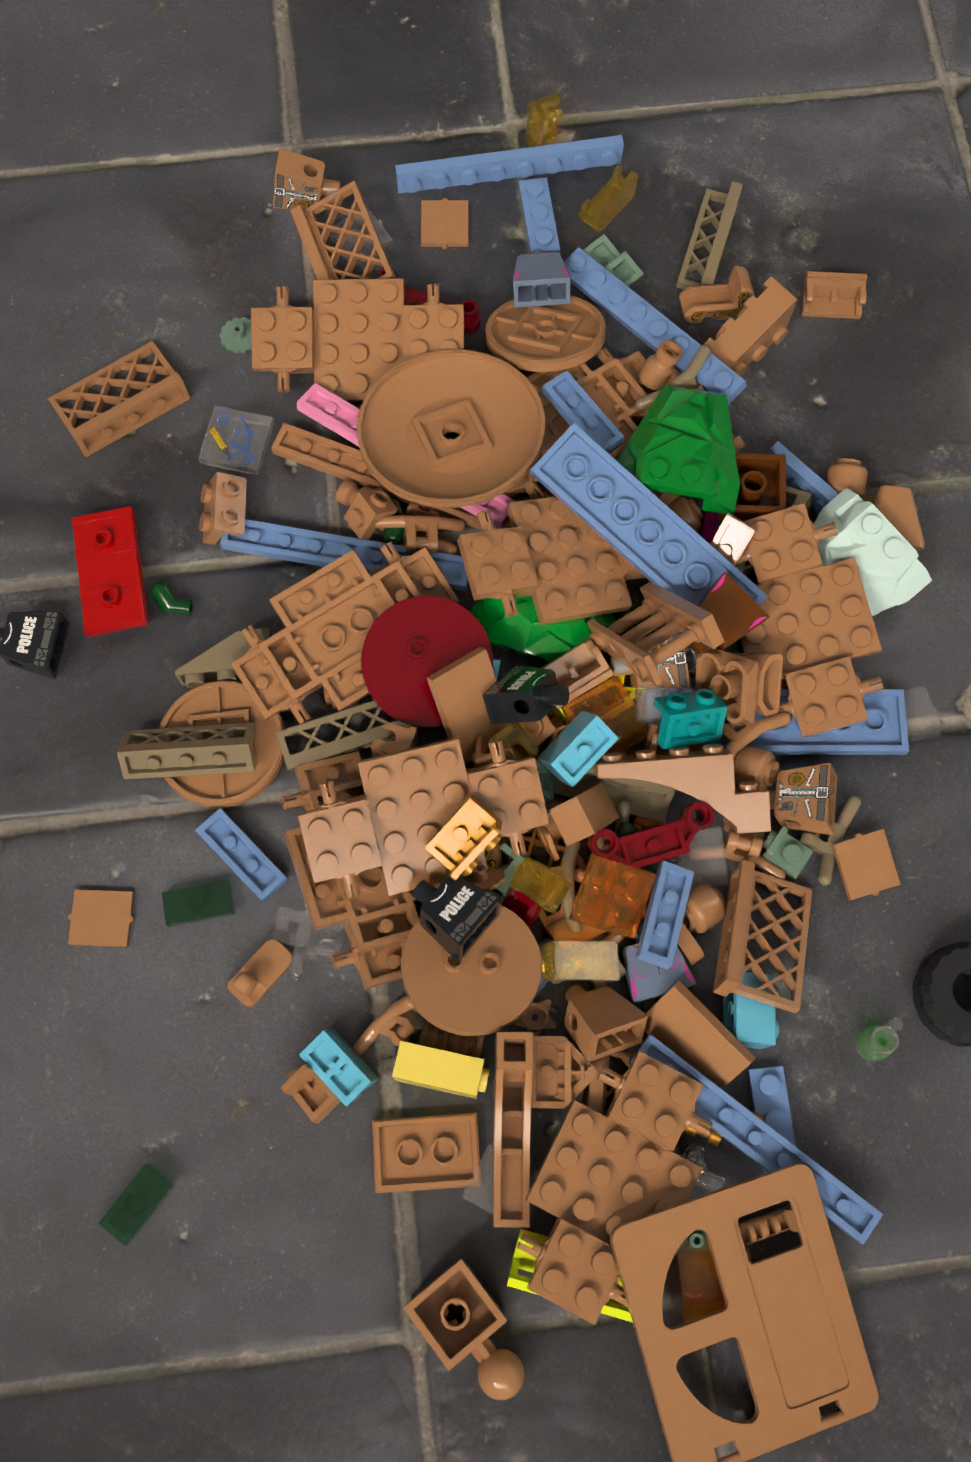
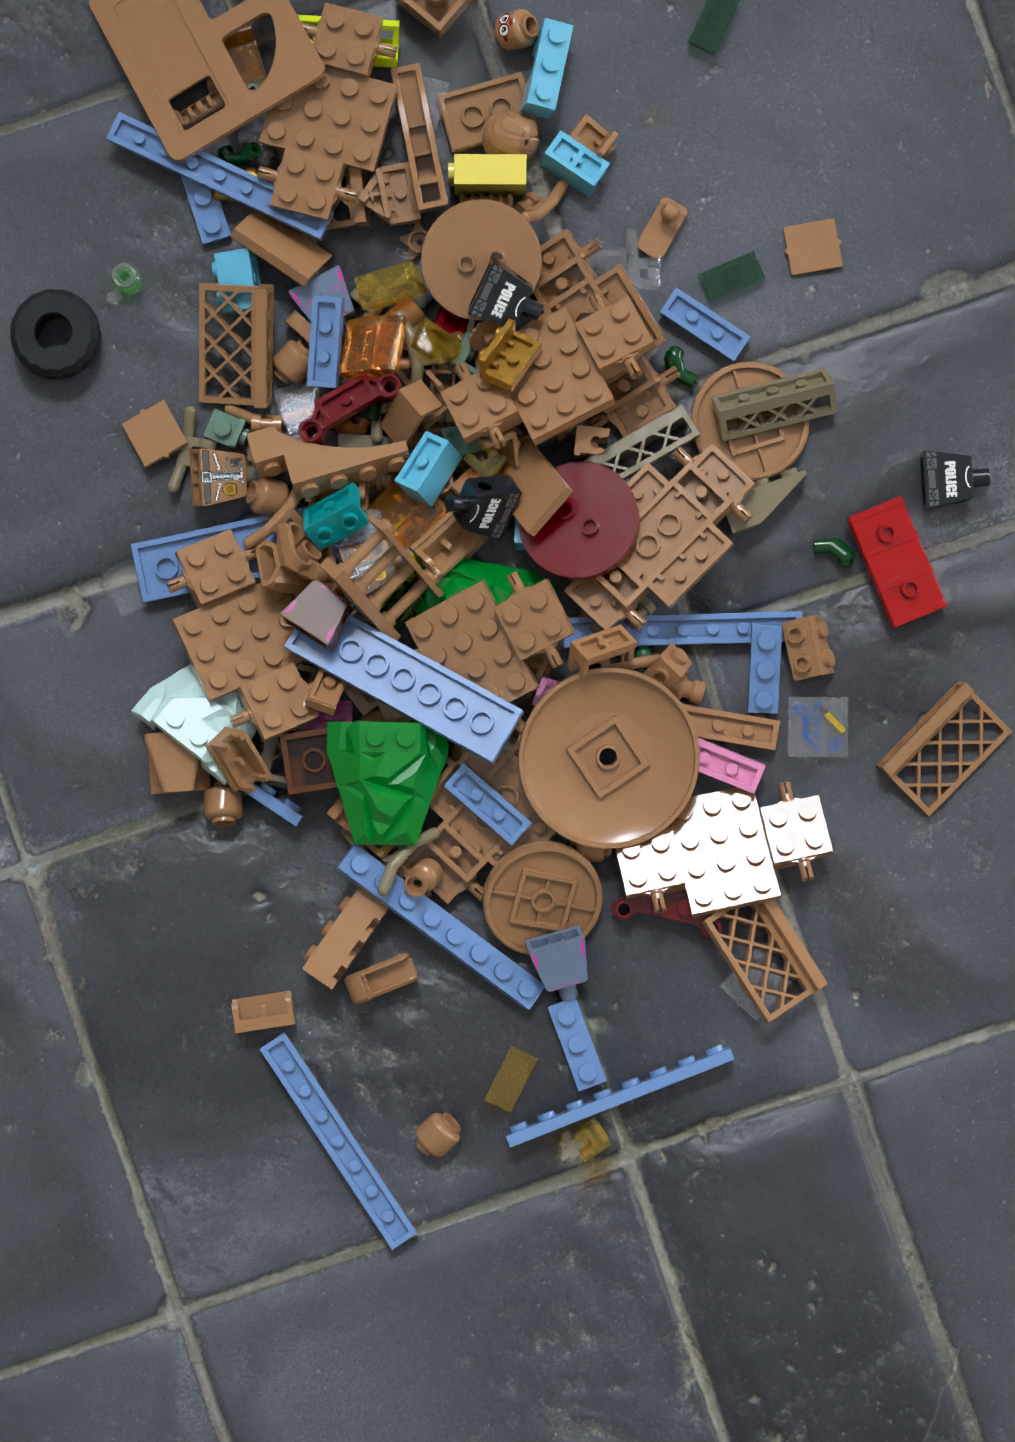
camera: 170 degrees right, 15 degrees up
sand green piece [219,317,252,354] -> none
medium nougat torso [273,148,340,209] -> none
medium nougat piece [421,198,468,249] -> none
medium nougat torso [564,984,648,1062] -> none
sand green slope [583,234,644,287] -> none
dark tan fence [676,181,743,290] -> none
none -> medium nougat hinge [205,726,273,793]
none -> dark green arm [218,142,261,166]
none -> medium blue plate [260,1032,417,1250]
none -> medium nougat head [416,1112,461,1157]
none -> medium nougat hair [482,110,540,162]
none -> medium nougat head [494,9,539,51]
none -> medium azure arch [519,18,574,120]
none -> medium nougat hinge [567,625,638,678]
none -> dark green arm [664,346,698,388]
none -> medium blue plate [747,622,782,713]

